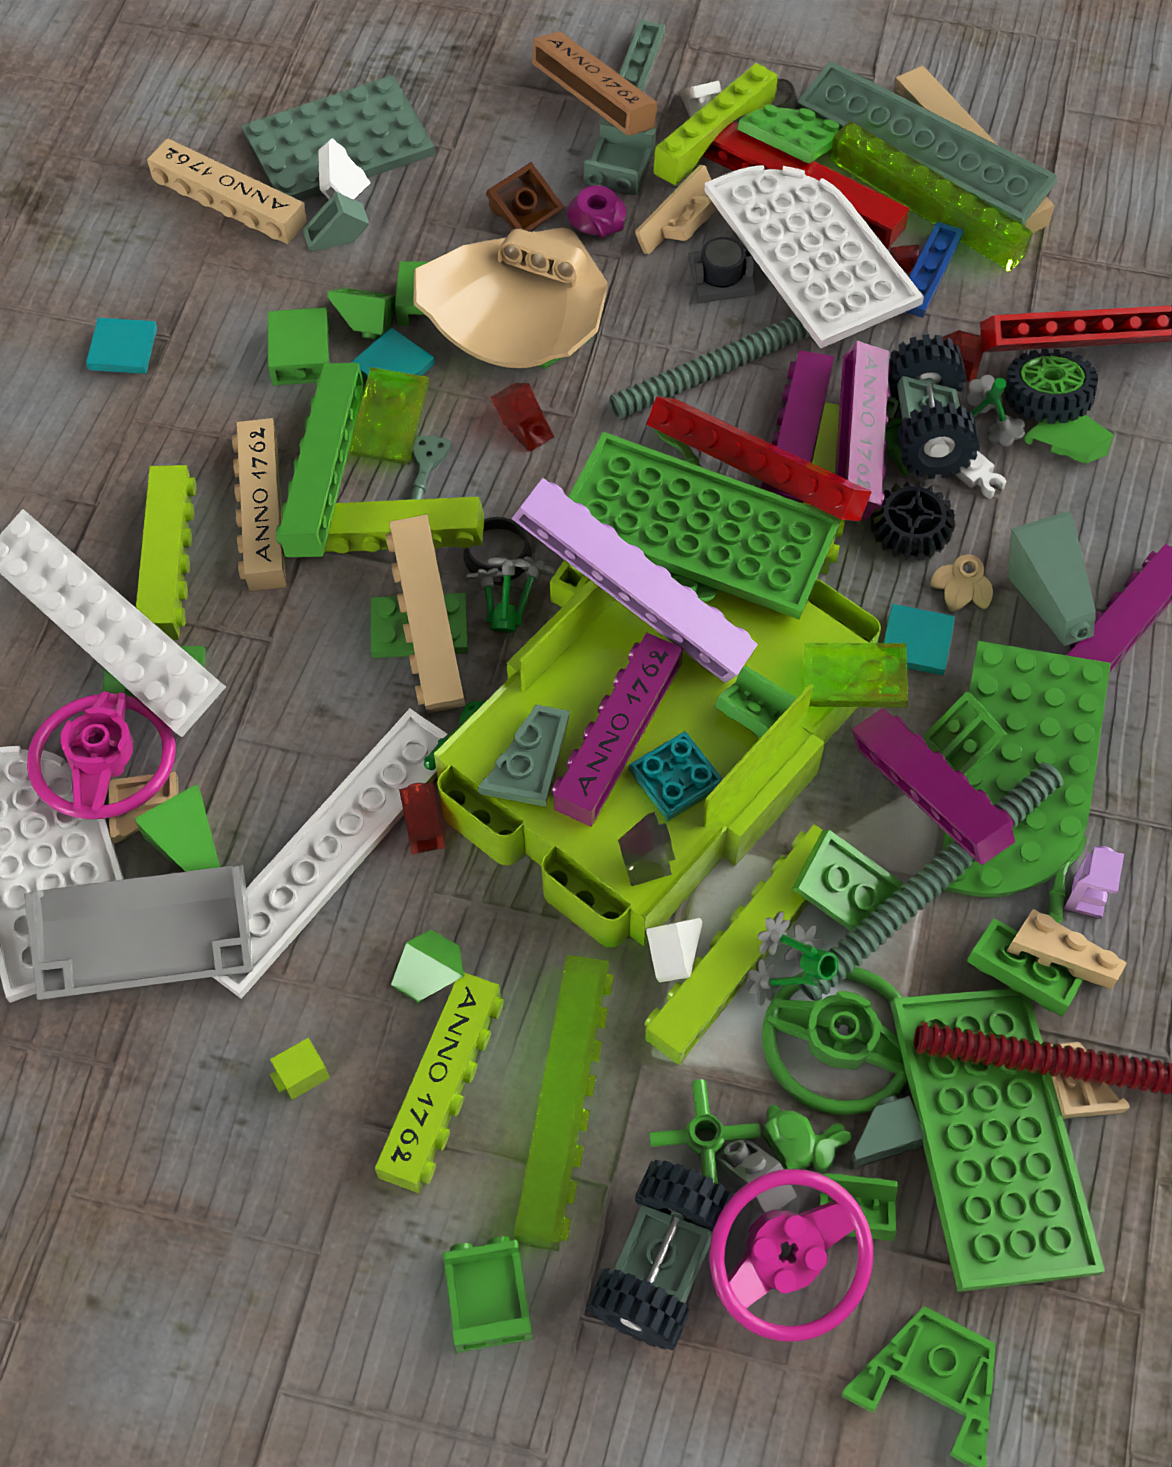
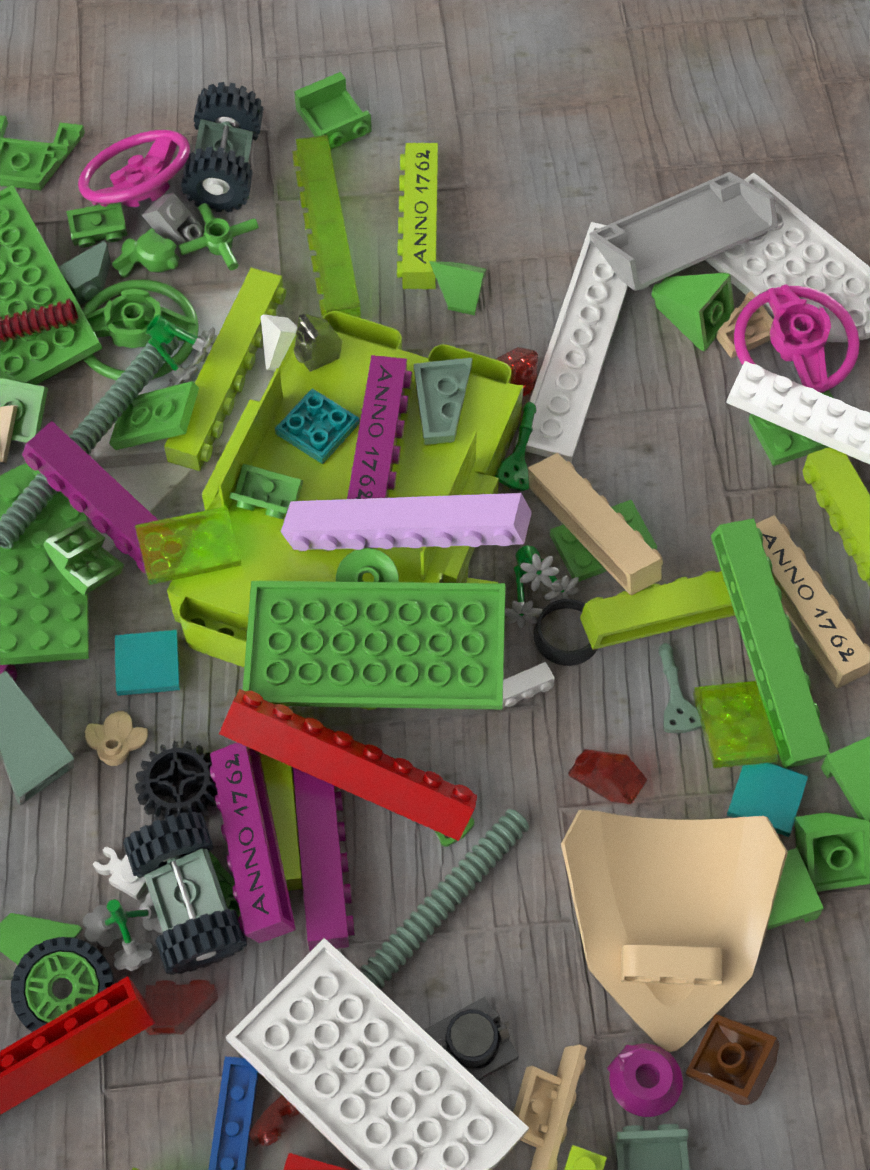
camera: 160 degrees right, 0 degrees up
lime brick [269,1037,330,1100] -> none

